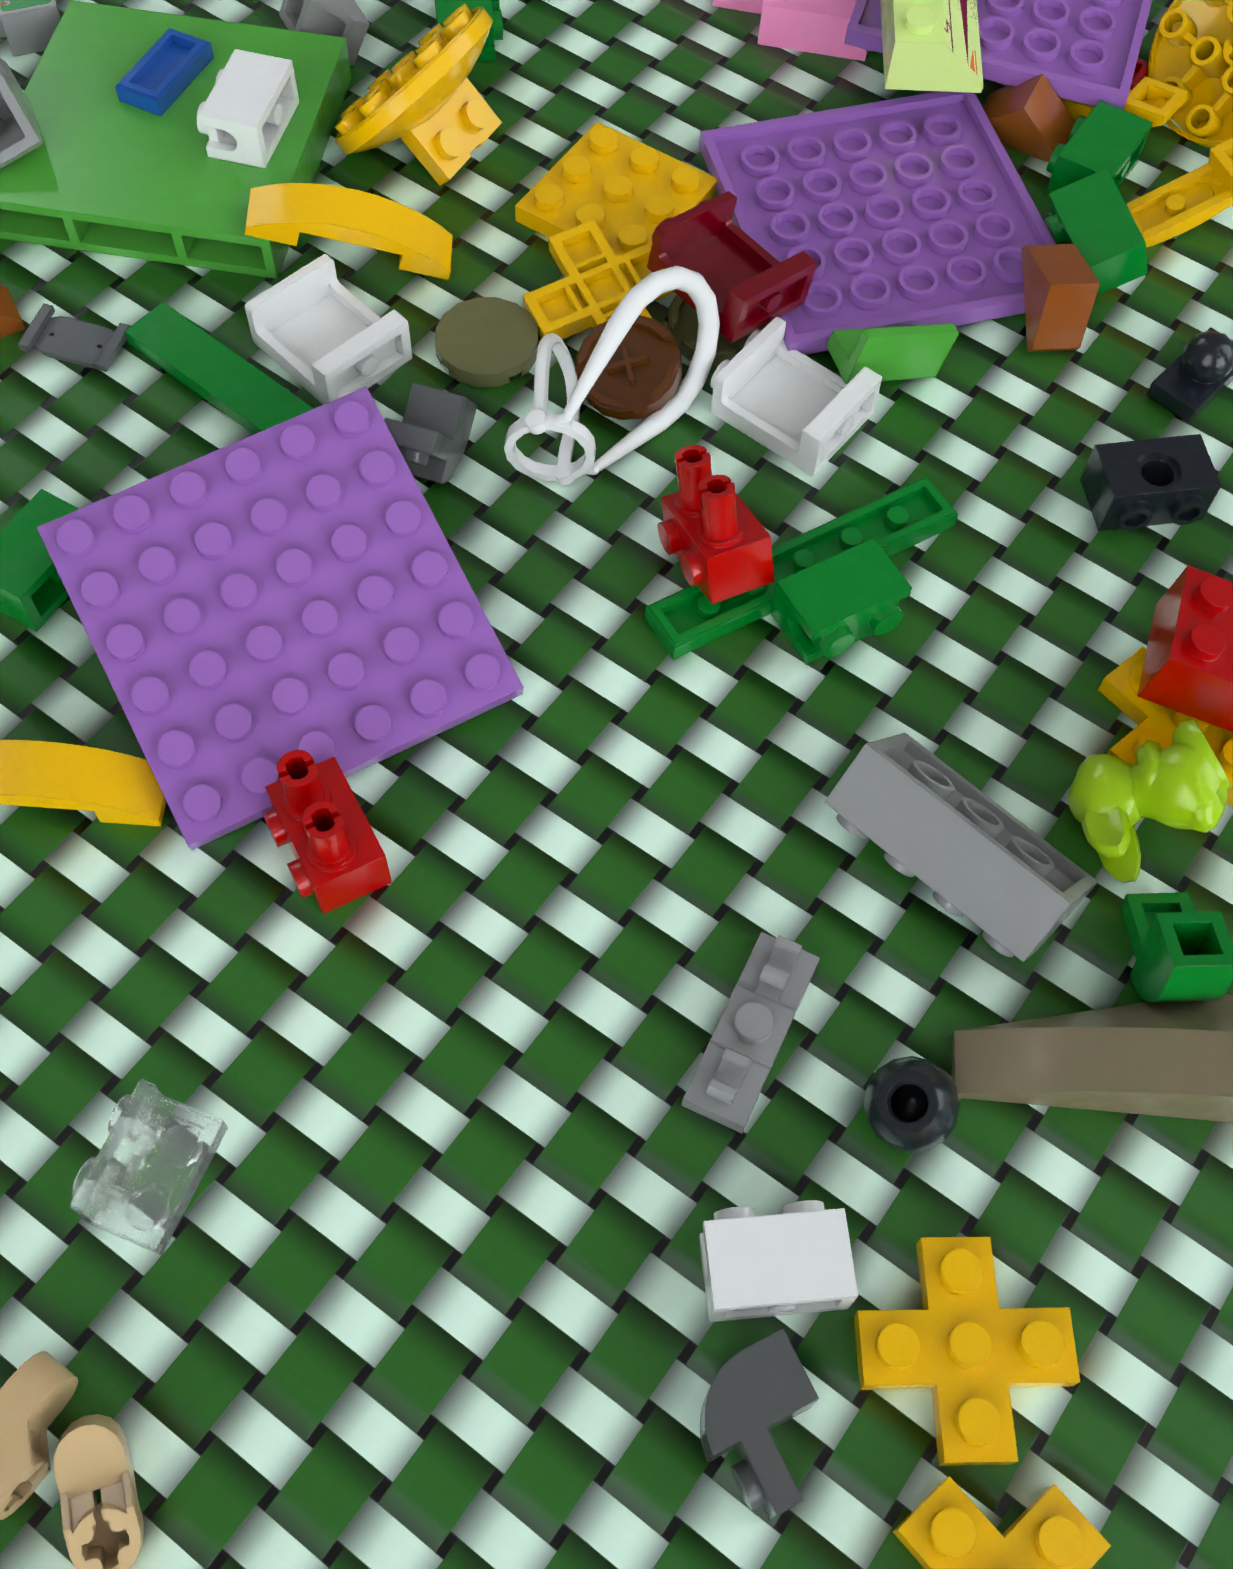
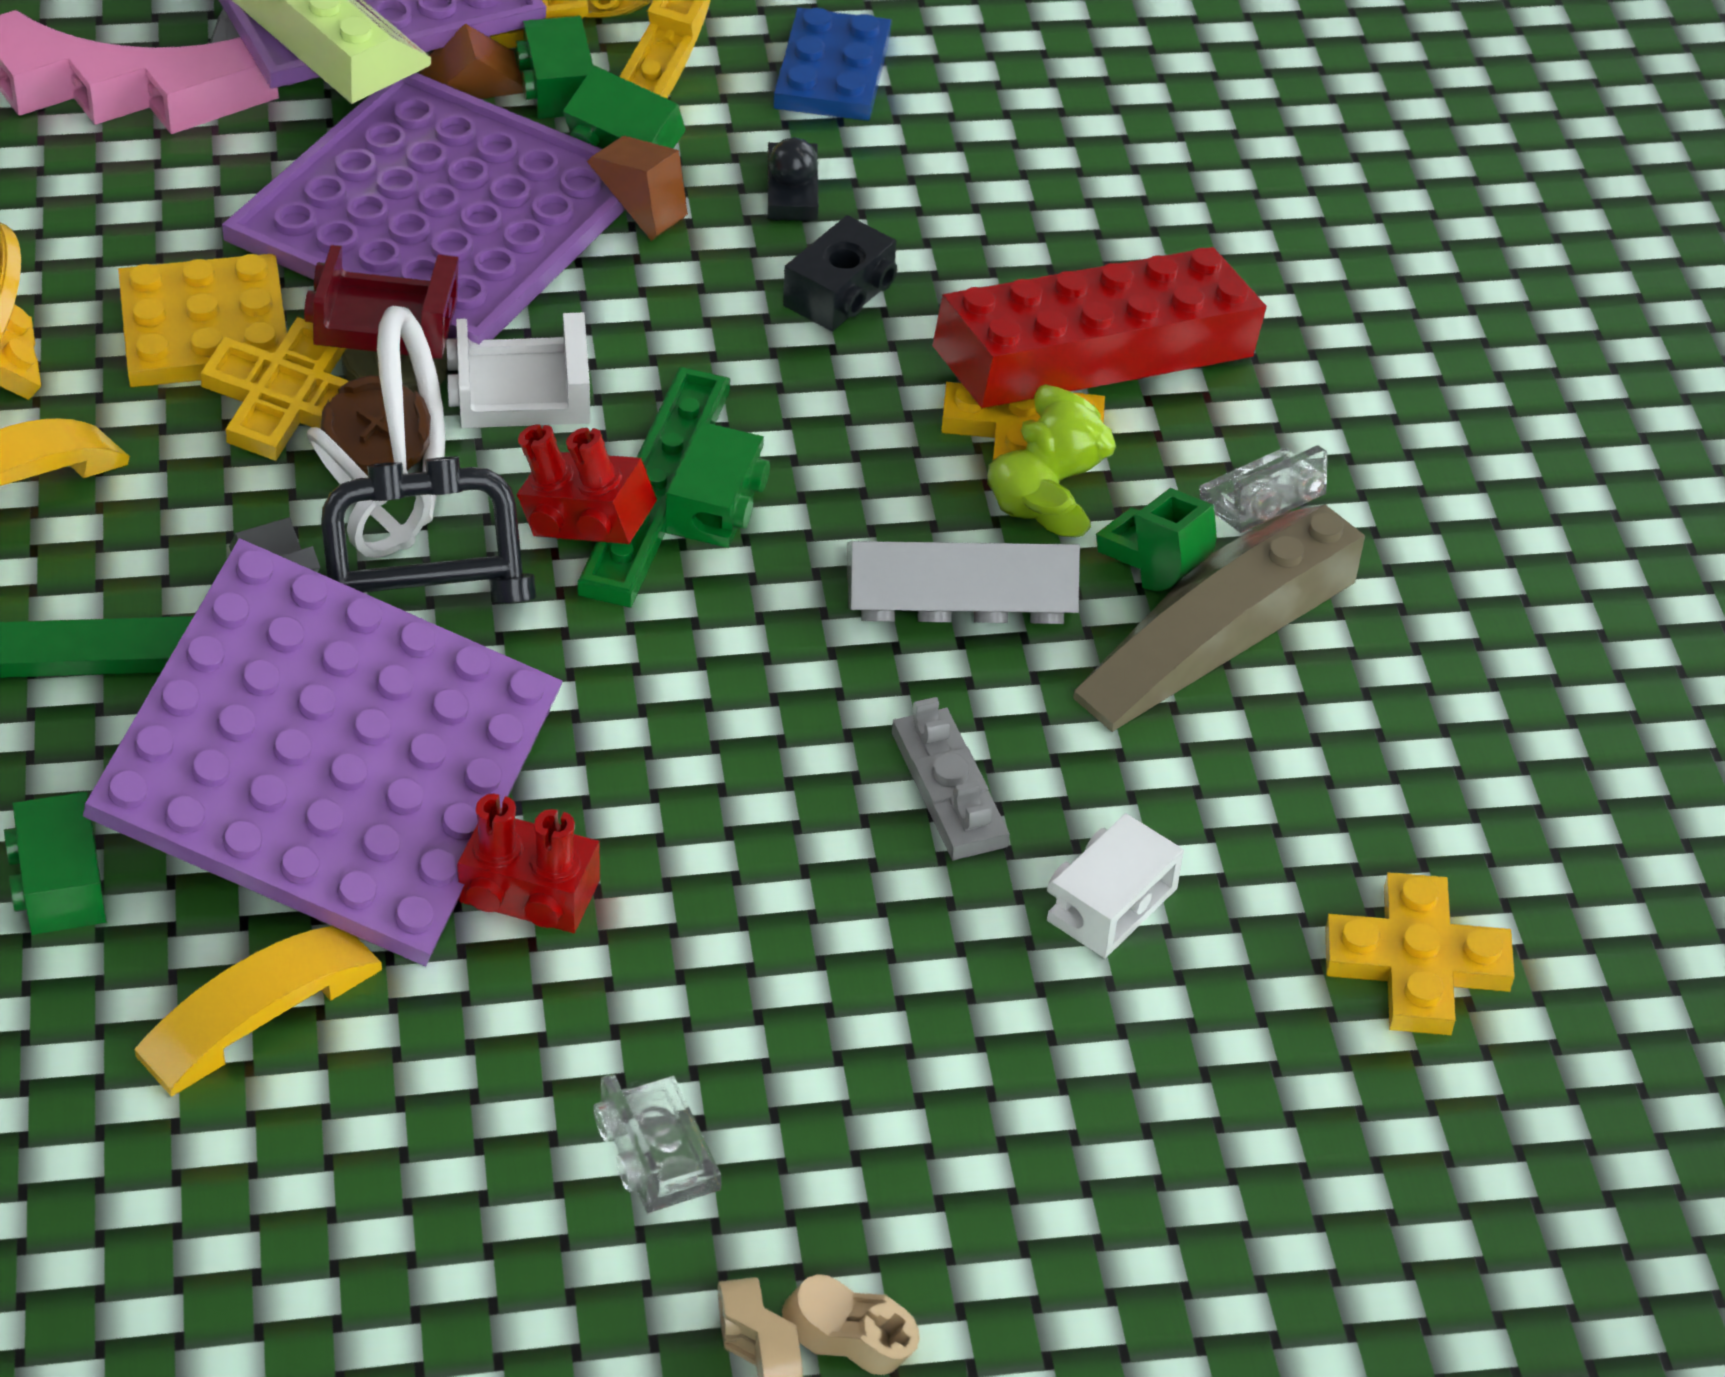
camera: 45 degrees left, 15 degrees down
white panel [245,254,412,405] -> none
olive tile [435,297,538,387] -> none
dark grey brick [700,1329,819,1521] -> none
bright green panel [826,323,959,384] -> none
yellow plate [854,1237,1080,1466] -> none
black piece [864,1056,960,1153] -> none
none -> black bar [321,456,537,603]

